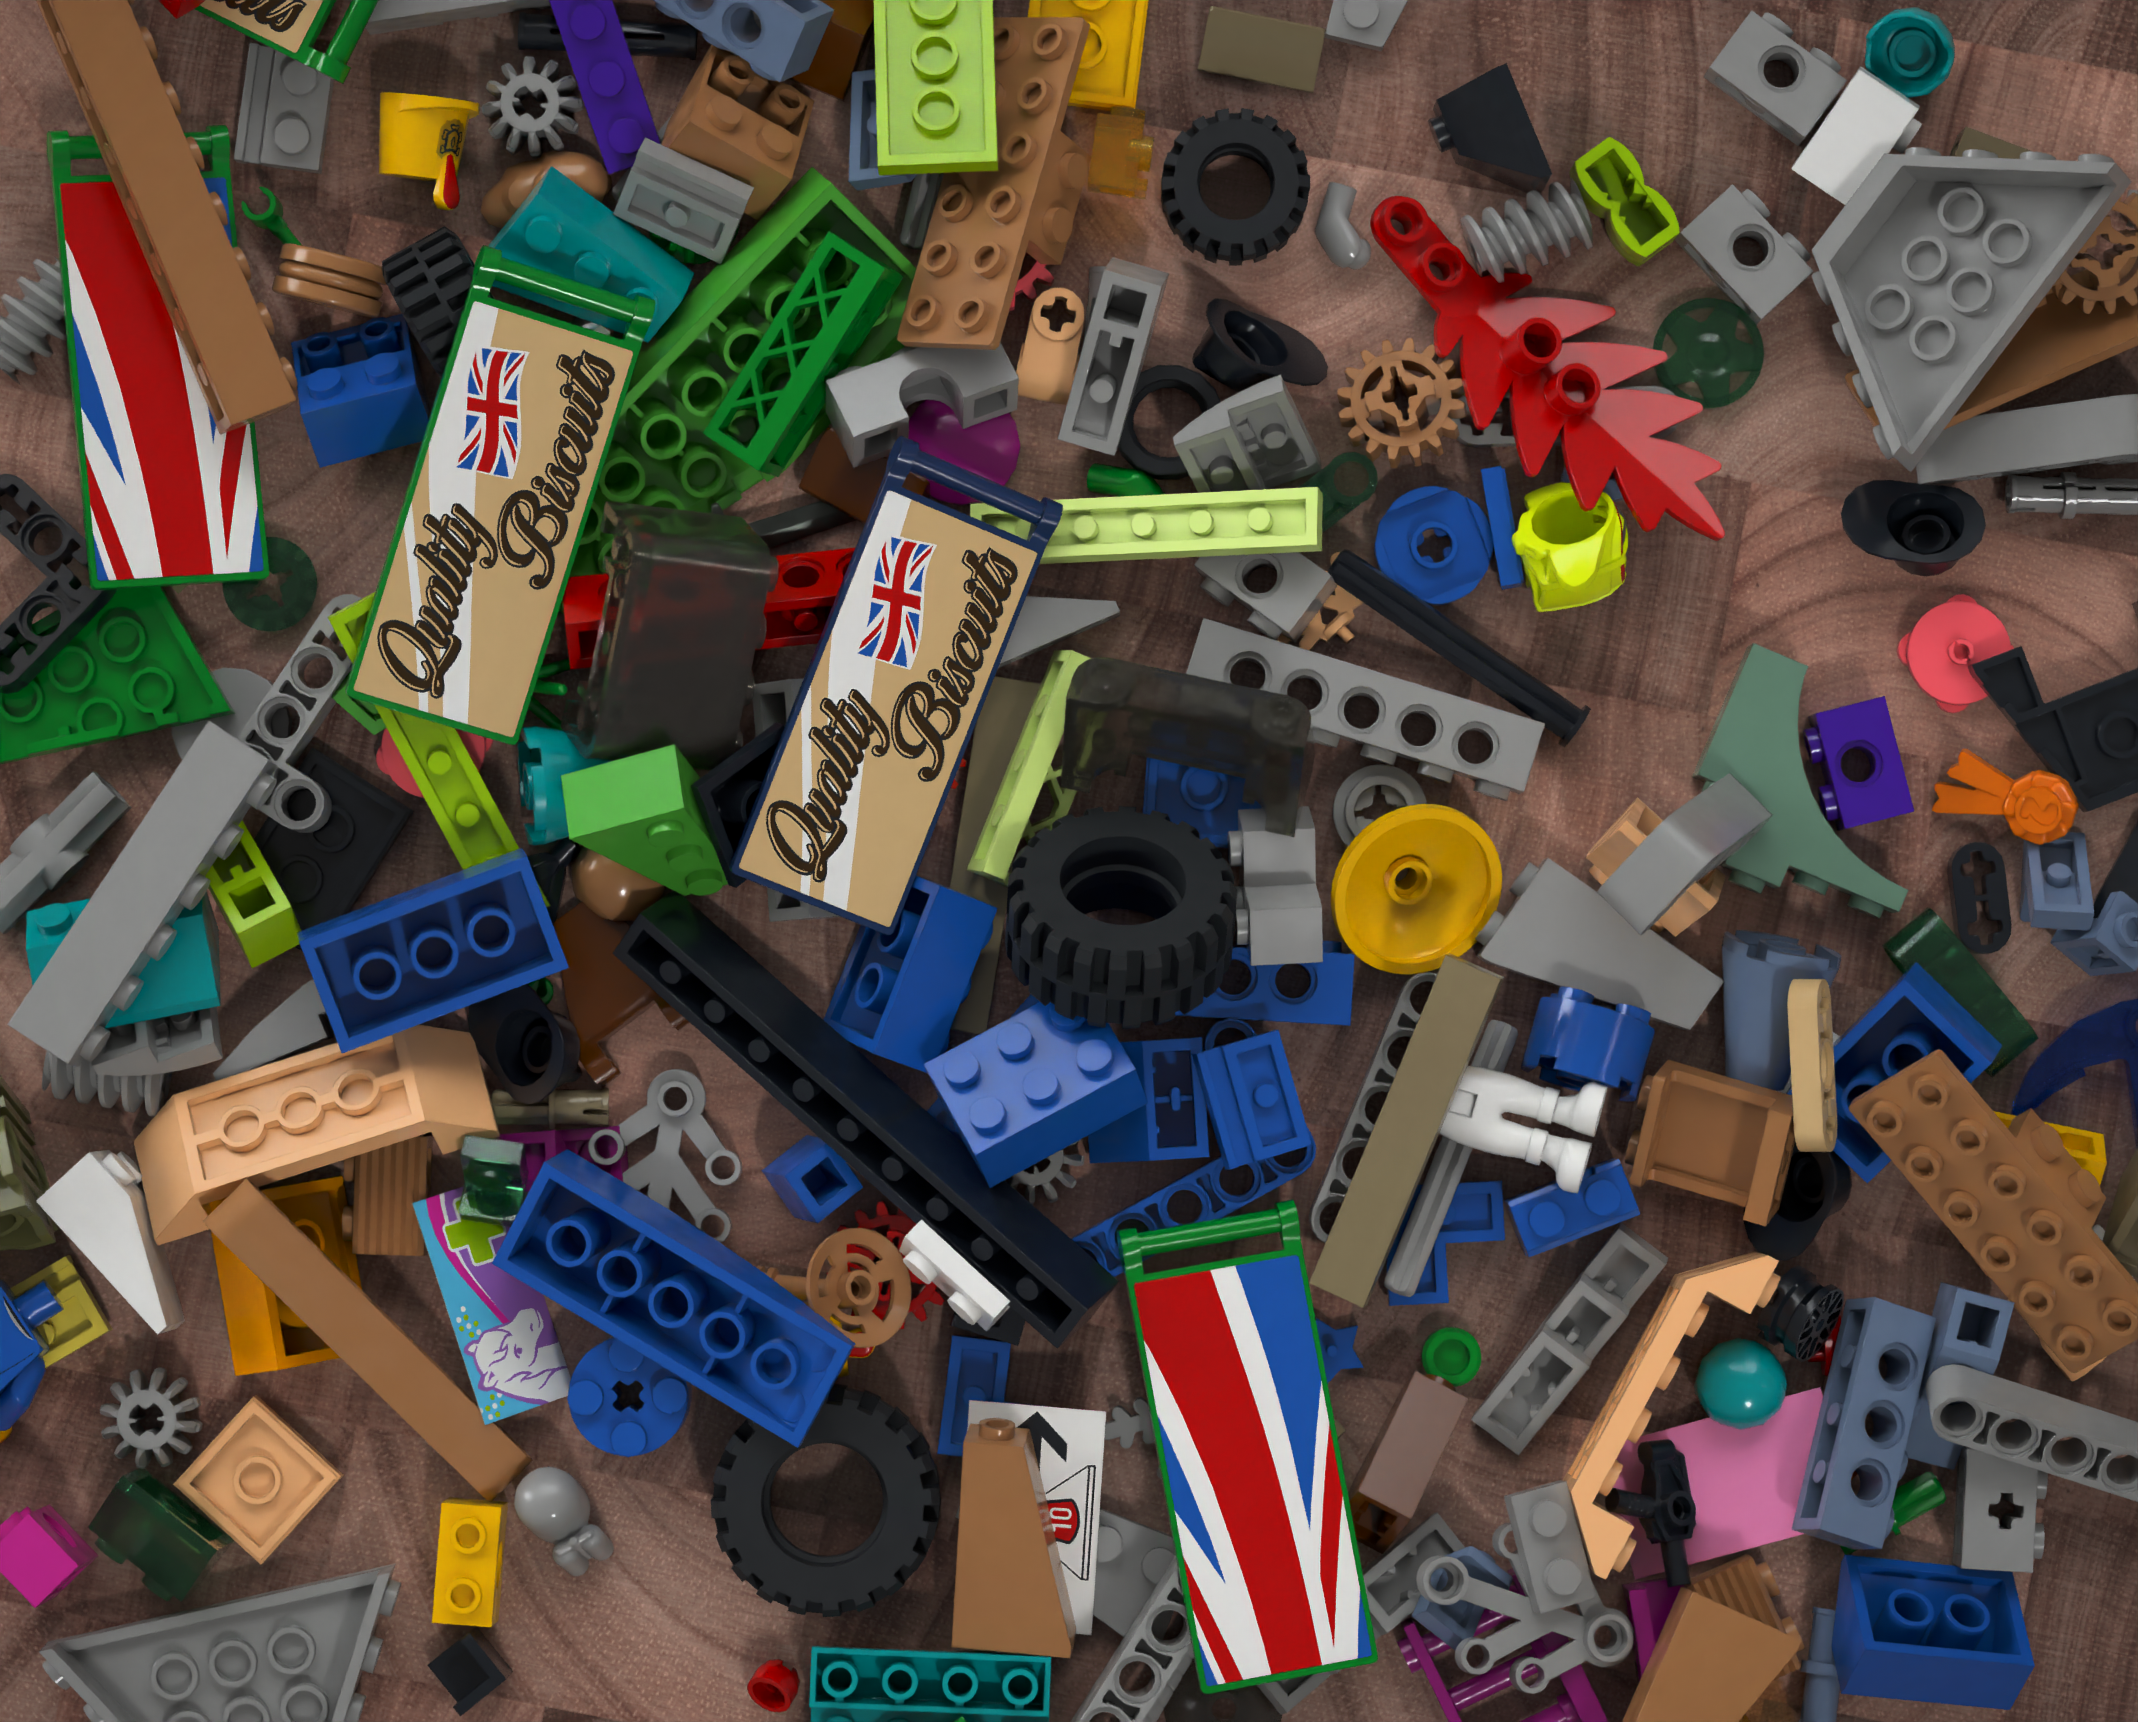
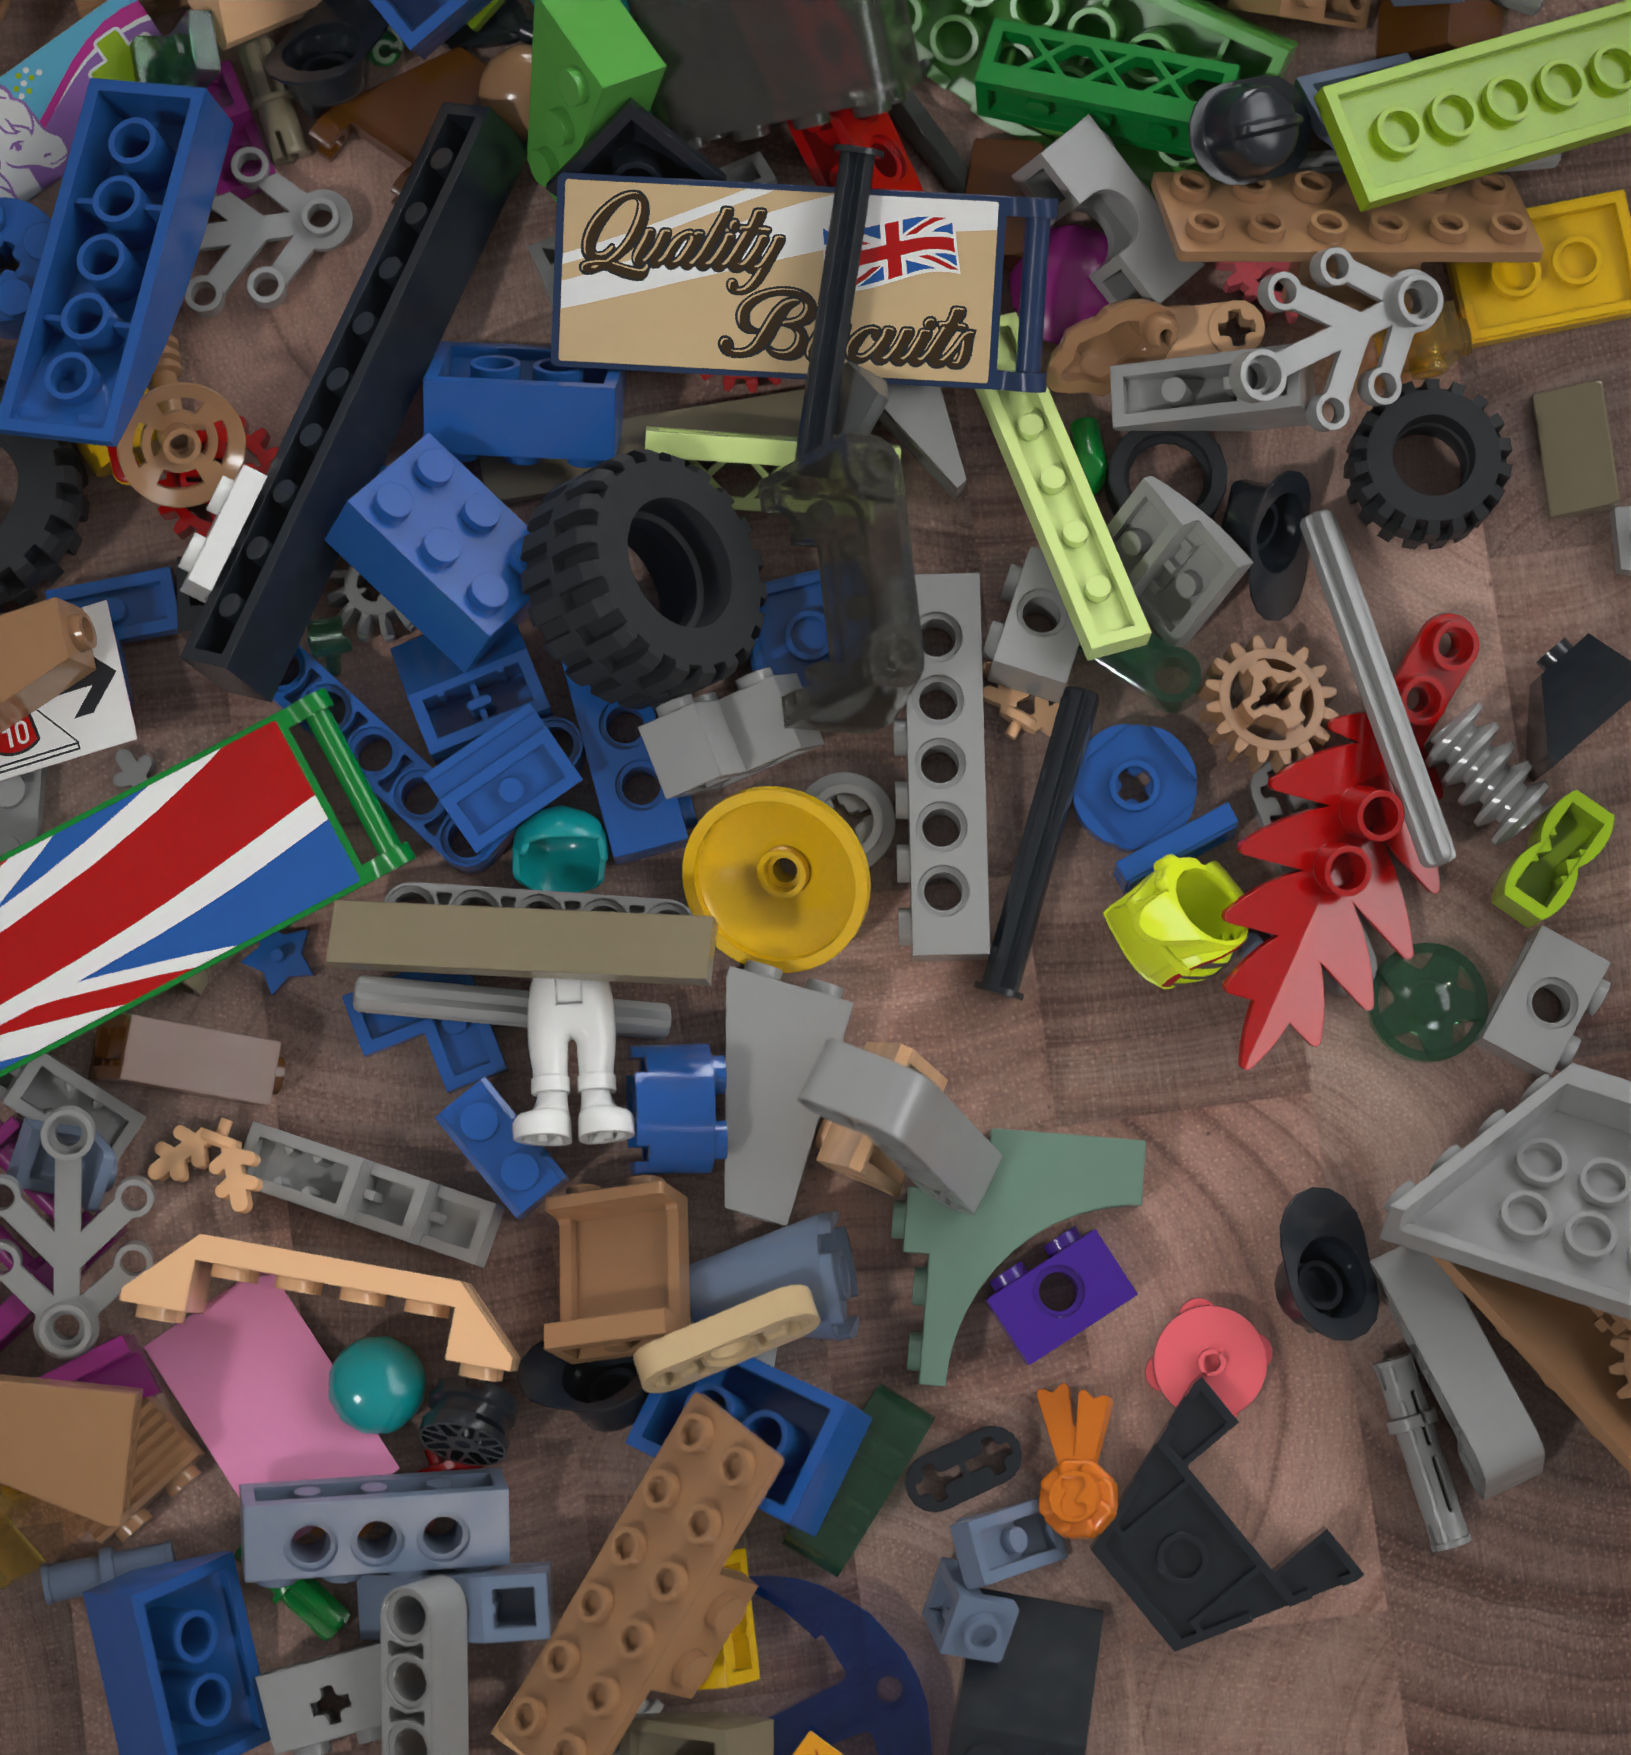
camera: 65 degrees right, 5 degrees down
blue brick [761,1135,863,1224] -> none
light grey arm [1315,182,1371,270] -> none
green tile [1421,1327,1481,1387] -> none
light grey plate [1504,1480,1596,1614] -> none
black piece [1605,1439,1696,1588] -> none
none -> light nougat animal [148,1117,263,1214]
none -> hand [307,615,353,677]
none -> teal hair [512,805,609,893]
none -> black axle [795,144,884,470]
none -> dark grey slope [834,362,889,452]
none -> medium nougat arm [1044,299,1180,397]
none -> black piece [1188,75,1312,185]
none -> light grey plant [1229,247,1443,432]
none -> light grey axle [1300,509,1456,868]

